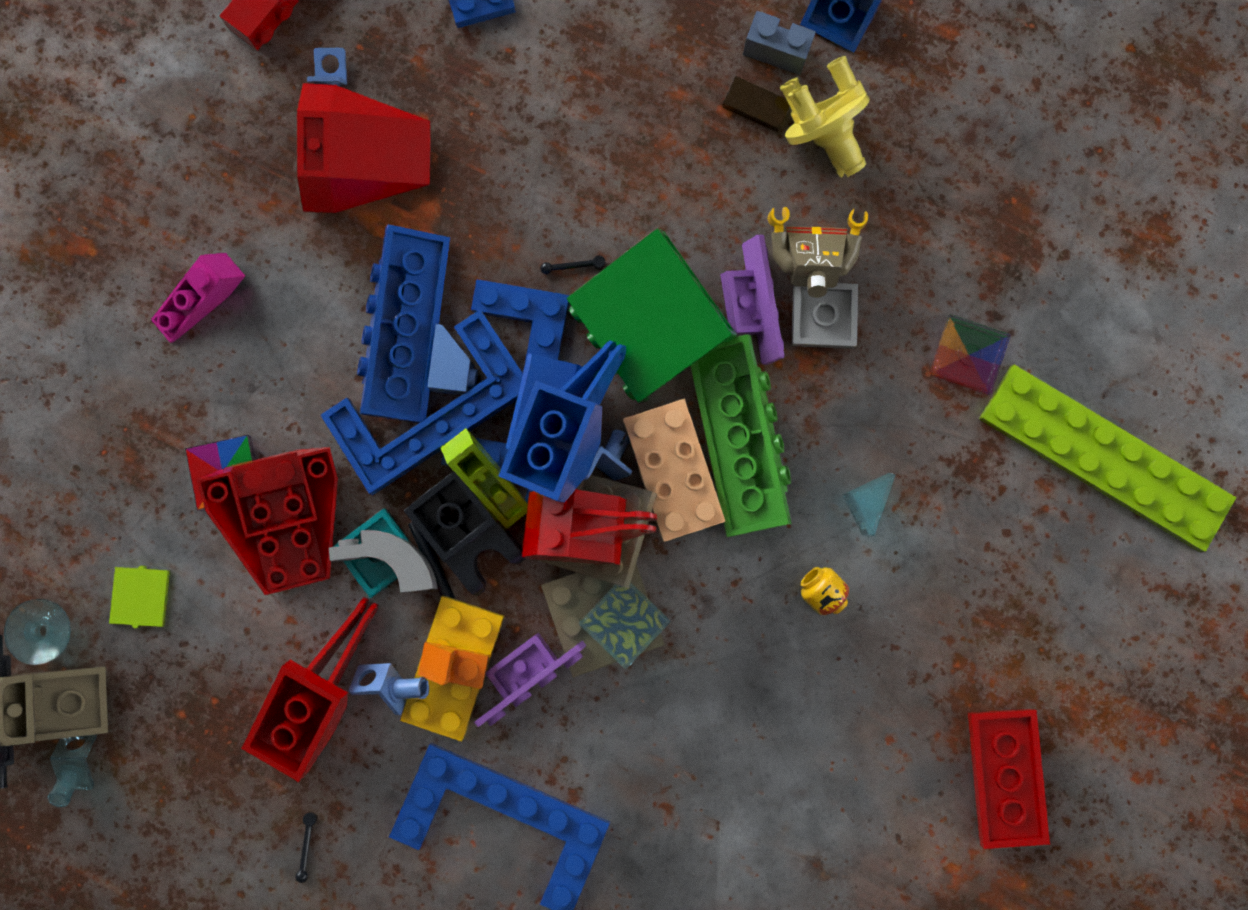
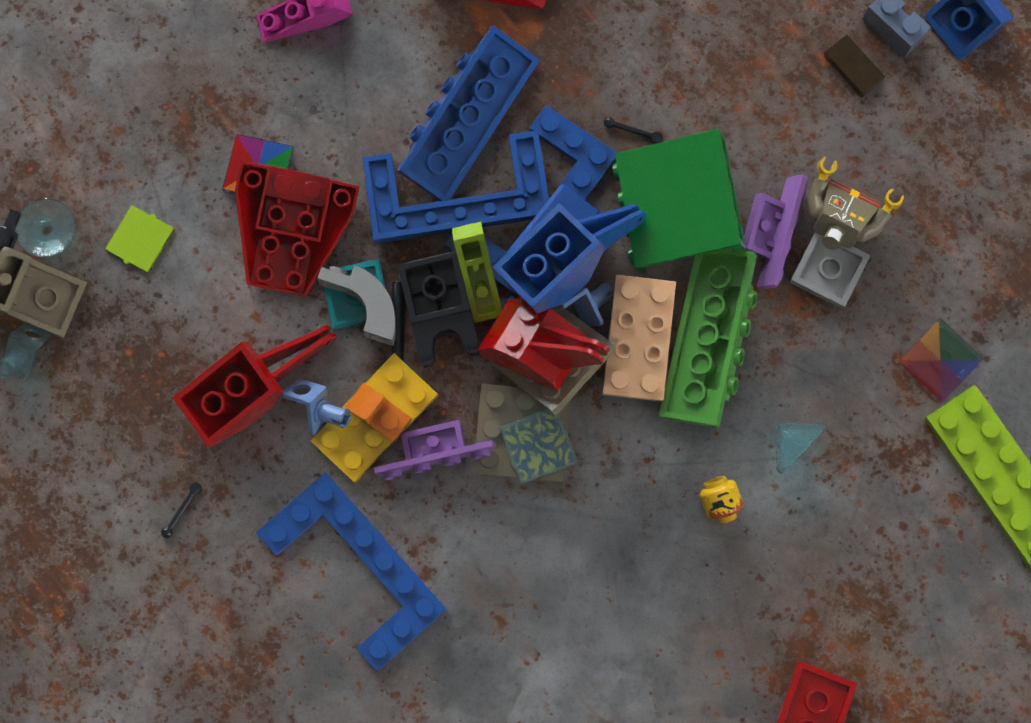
camera: 20 degrees right, 5 degrees down
medium blue slope [427,324,478,395] -> none
light yellow piece [780,56,869,178] -> none

